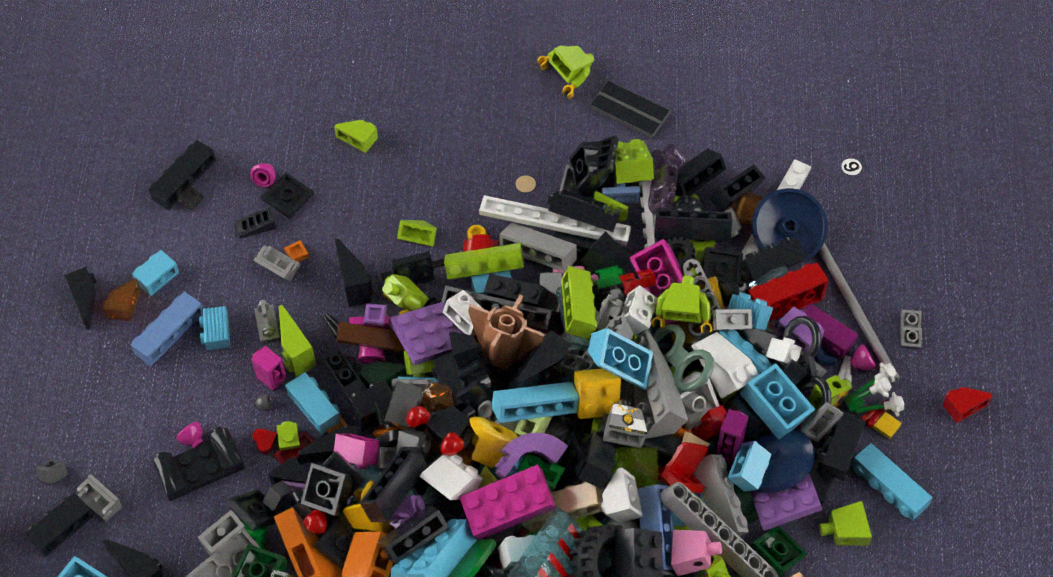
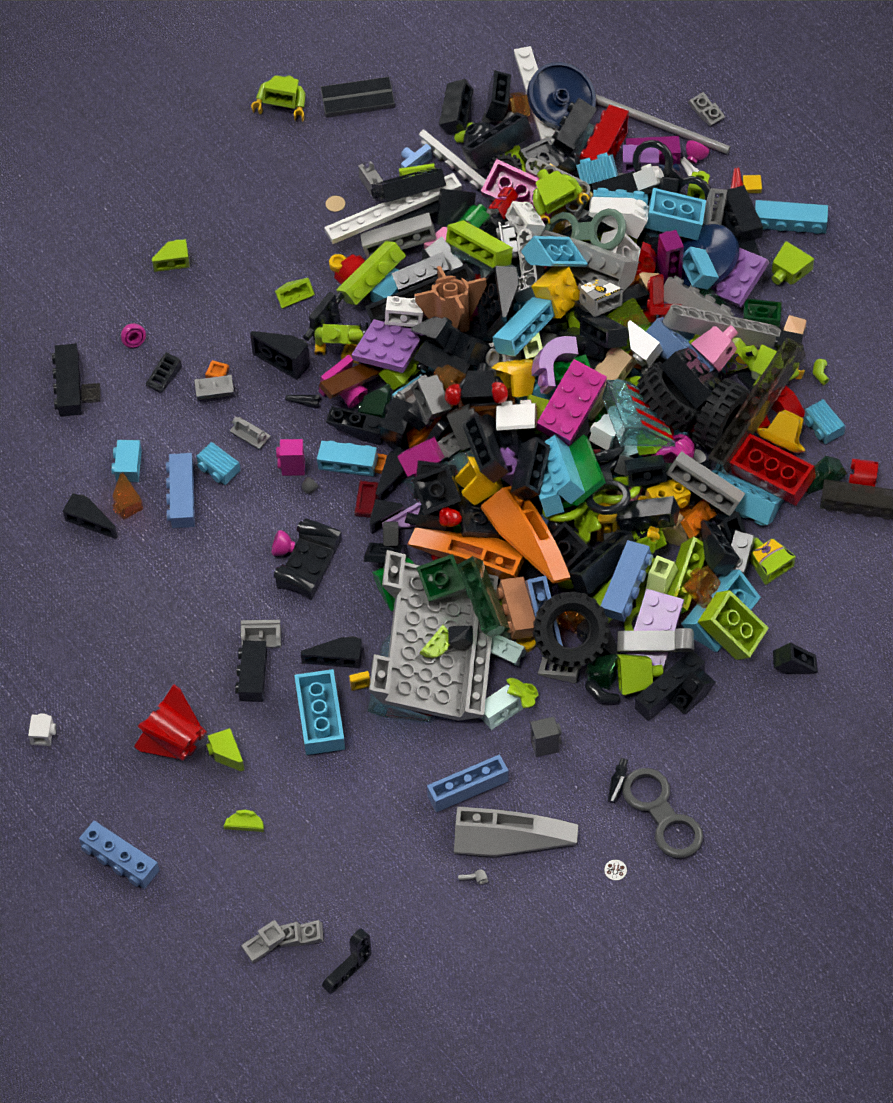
camera: 40 degrees left, 0 degrees up
dark grey slope [36,459,67,484] -> none
red tile [252,428,278,454] -> none
black tile [261,173,314,219] -> none
lime bracket [276,421,300,451] -> none
lime slope [279,305,316,377] -> none
medium lavender tile [364,304,386,326] -> none
black slope [569,135,619,197] -> none
lime brick [612,139,654,184] -> none
clear purple piece [648,144,687,215] -> none
light grey plate [712,309,752,330] -> none
white sticker [841,158,862,175] -> none
white plant [845,362,904,416] -> none
red slope [943,387,993,423] -> none

